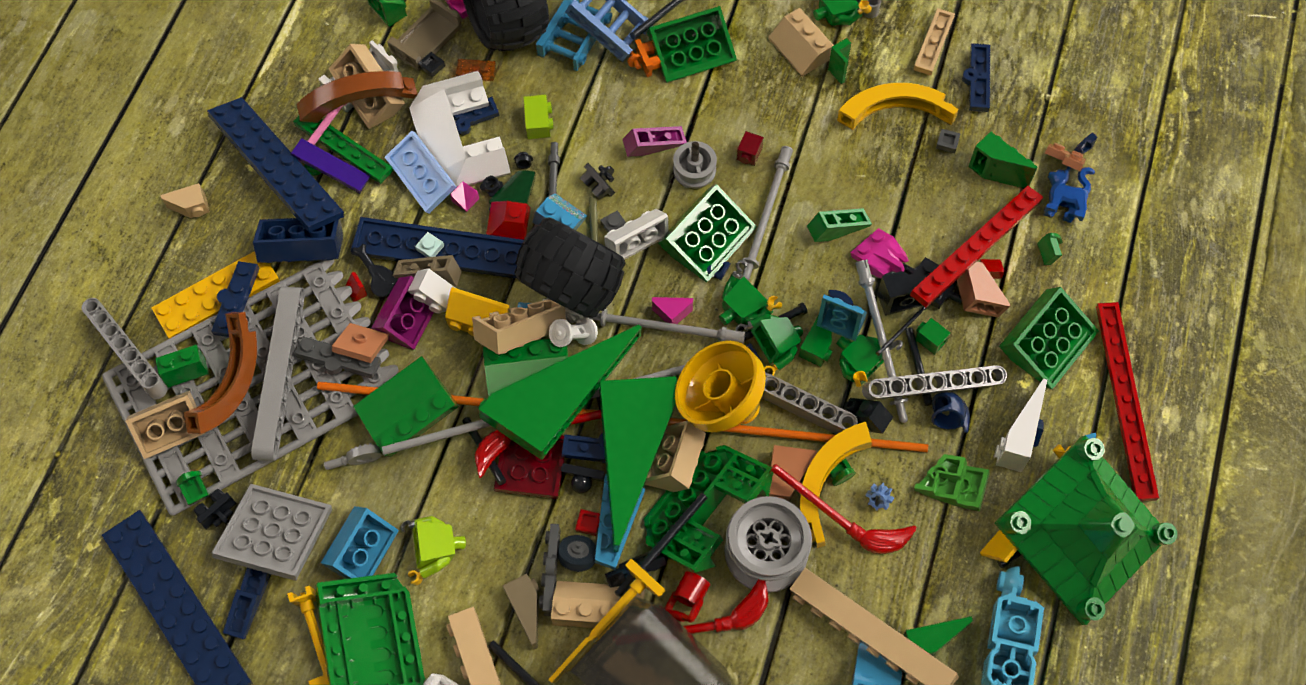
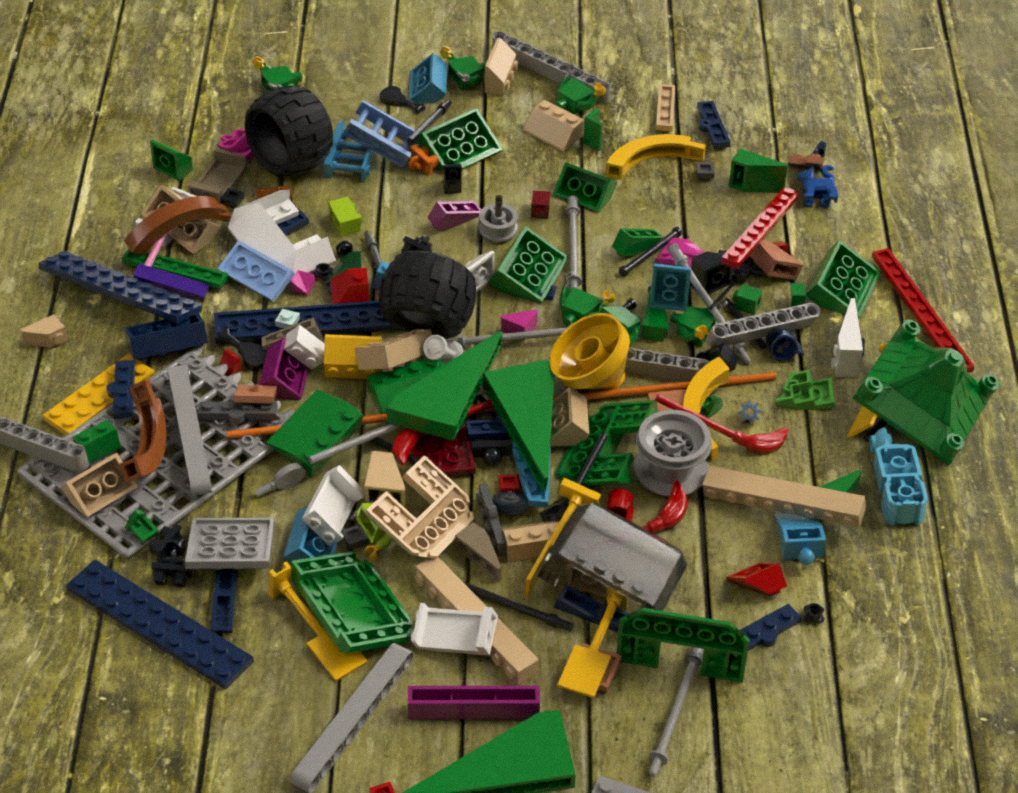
camera: 20 degrees left, 20 degrees down
green tile [1037,233,1063,265] -> none
none -> black hips [151,552,192,587]
none -> white panel [302,465,365,546]
none -> dark grey plate [341,524,368,550]
none -> tan slope [364,451,406,509]
none -> tan slope [364,455,474,559]
none -> black slope [442,164,462,194]
none -> green slope [553,162,617,212]
none -> black bar [619,226,682,277]
none -> green slope [790,283,806,307]

